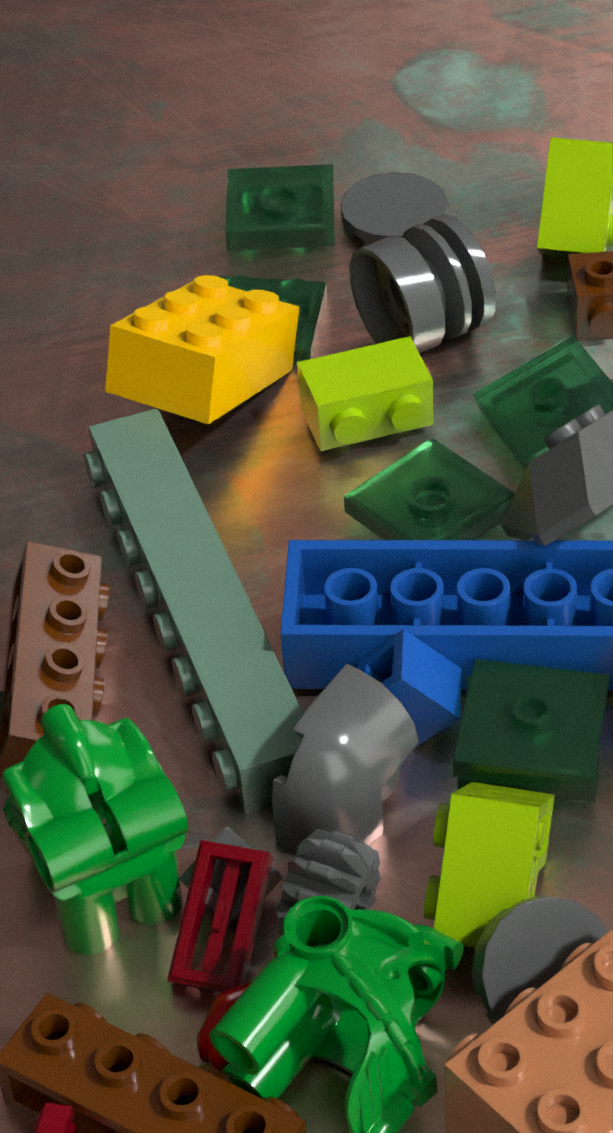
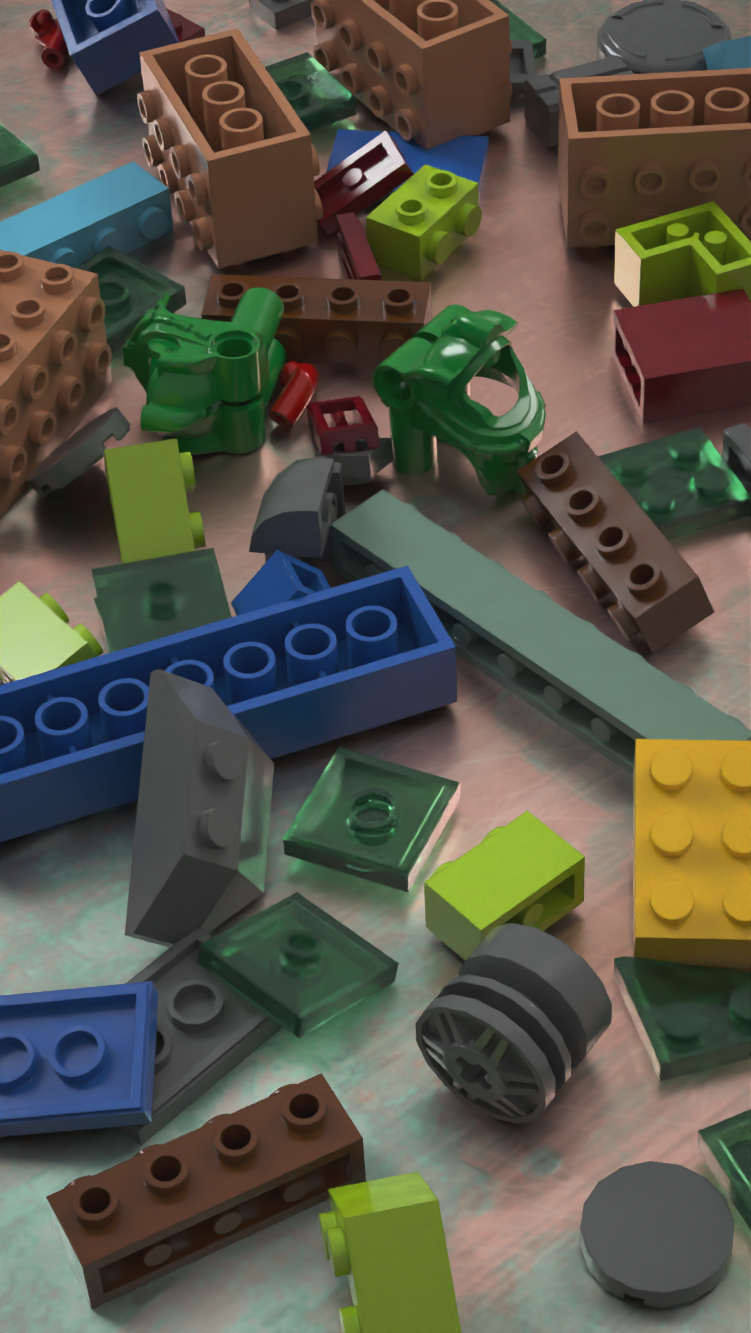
camera: 155 degrees right, 0 degrees up
dark grey gear [276,829,381,936] -> none

